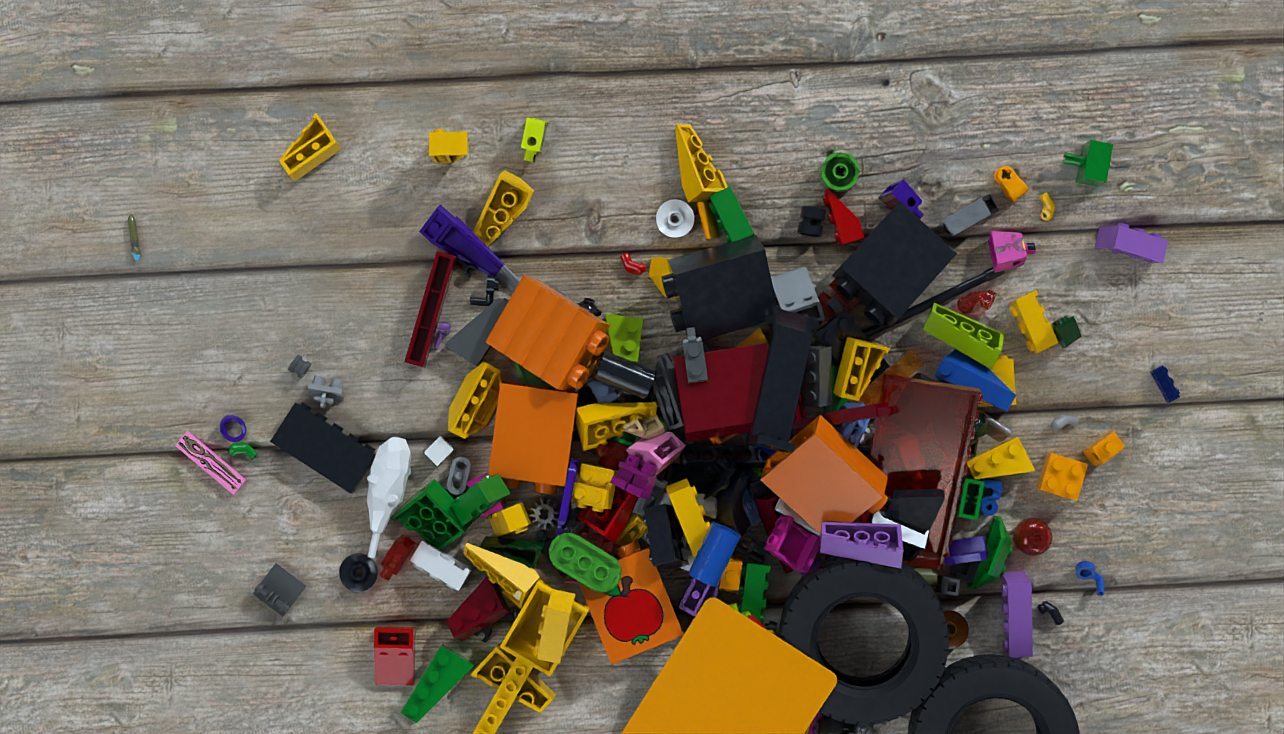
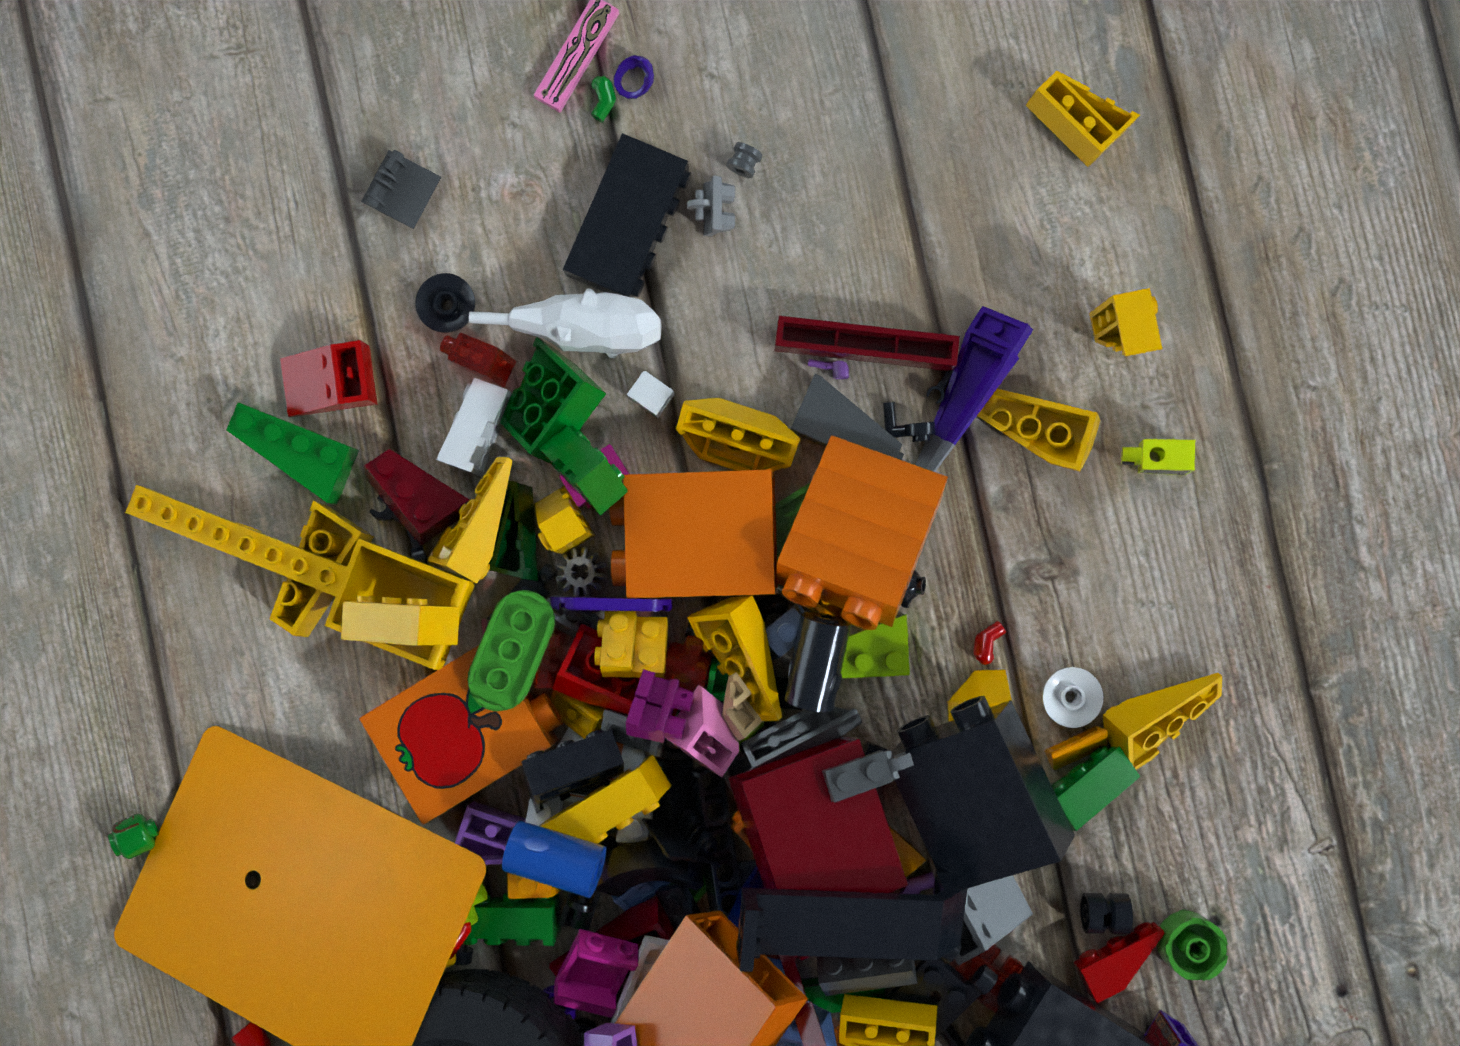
camera: 80 degrees right, 0 degrees up
light grey plate [447,457,471,495] -> none

